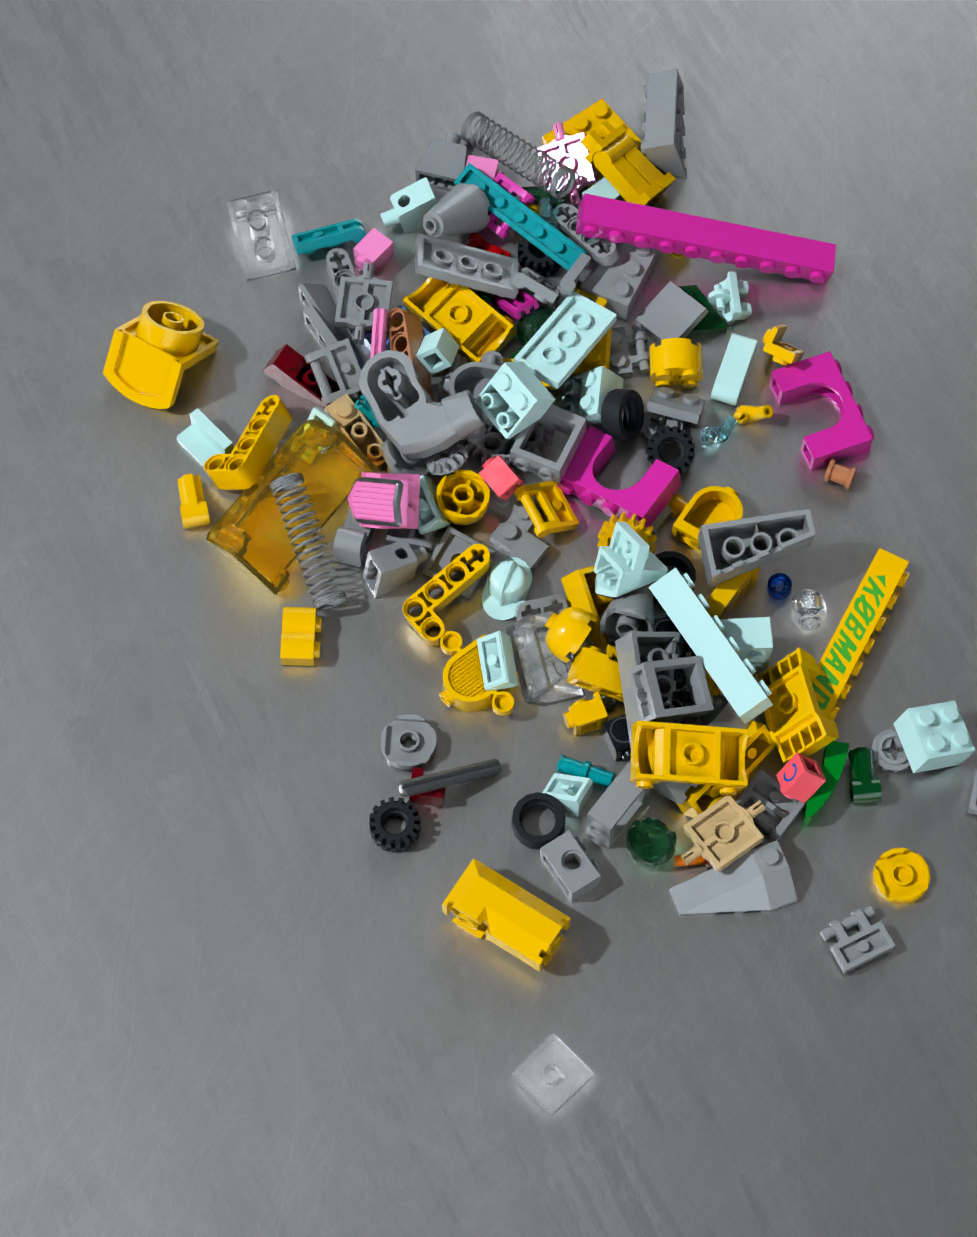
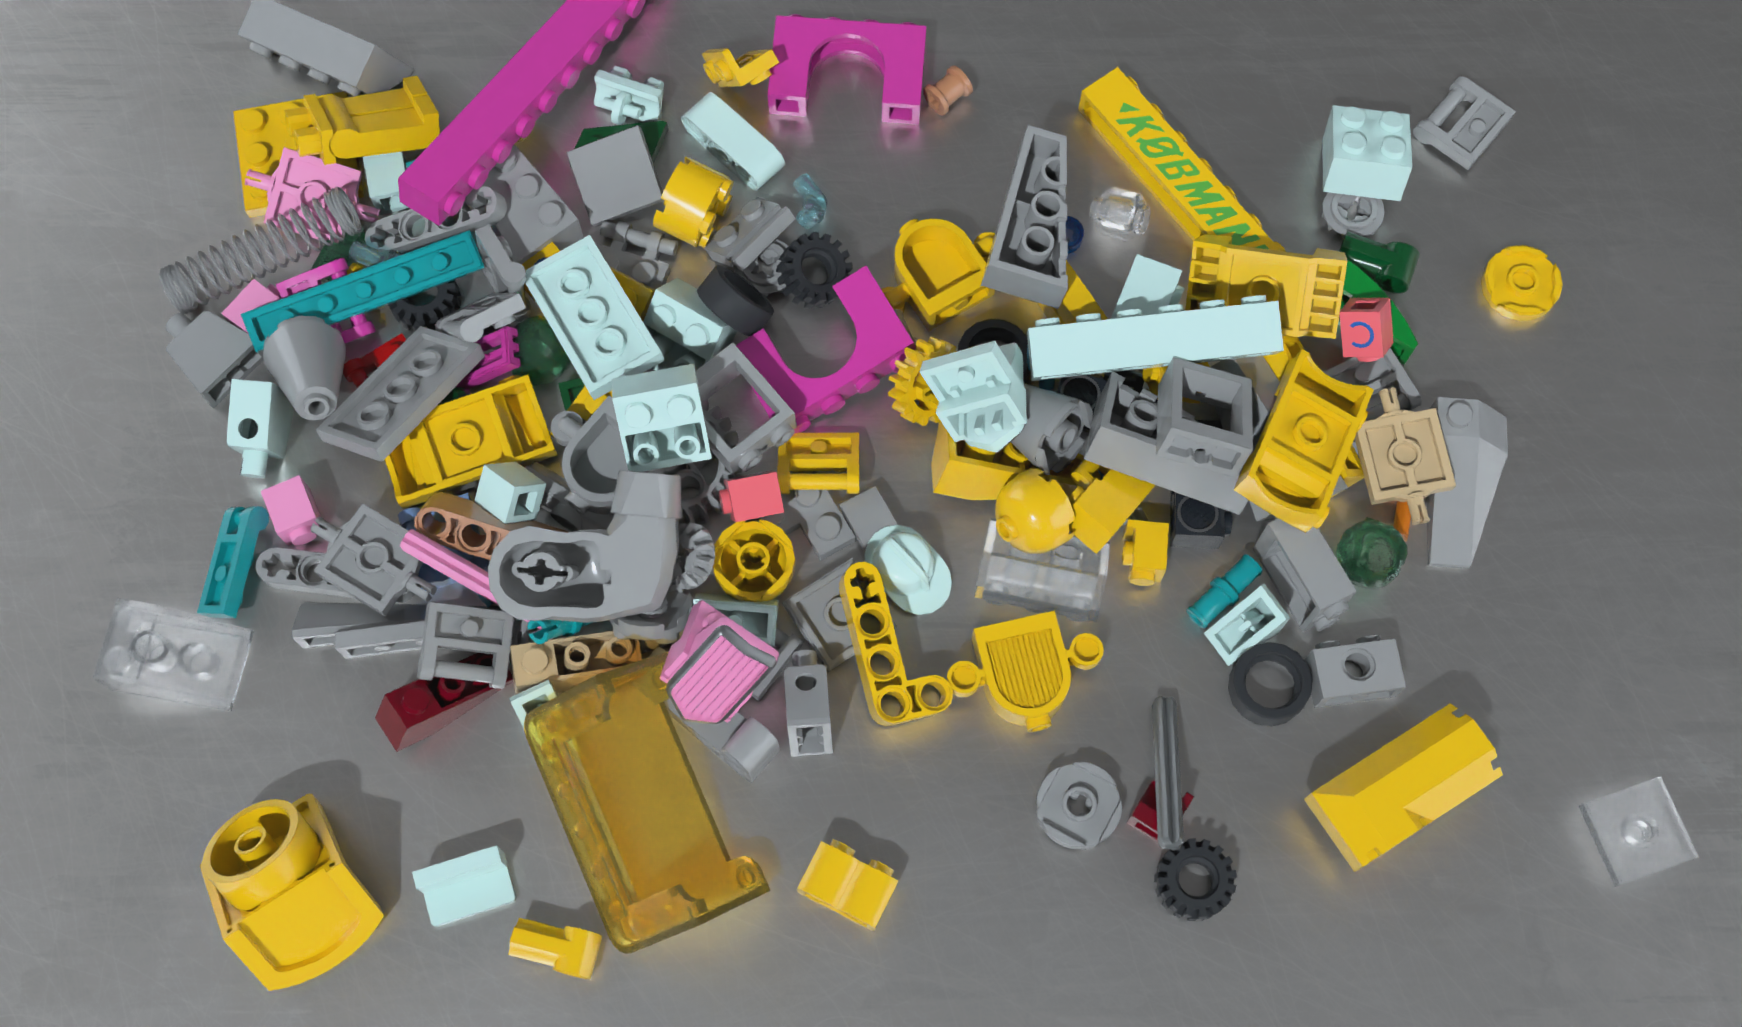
camera: 65 degrees left, 5 degrees up
yellow beam [204,395,292,490] -> none
light grey piece [270,472,347,611] -> none
light aqua slope [477,631,518,691] -> none
light grey beam [515,595,568,625] -> none
yellow arm [733,405,773,424] -> none
light grey plate [820,906,896,974] -> none

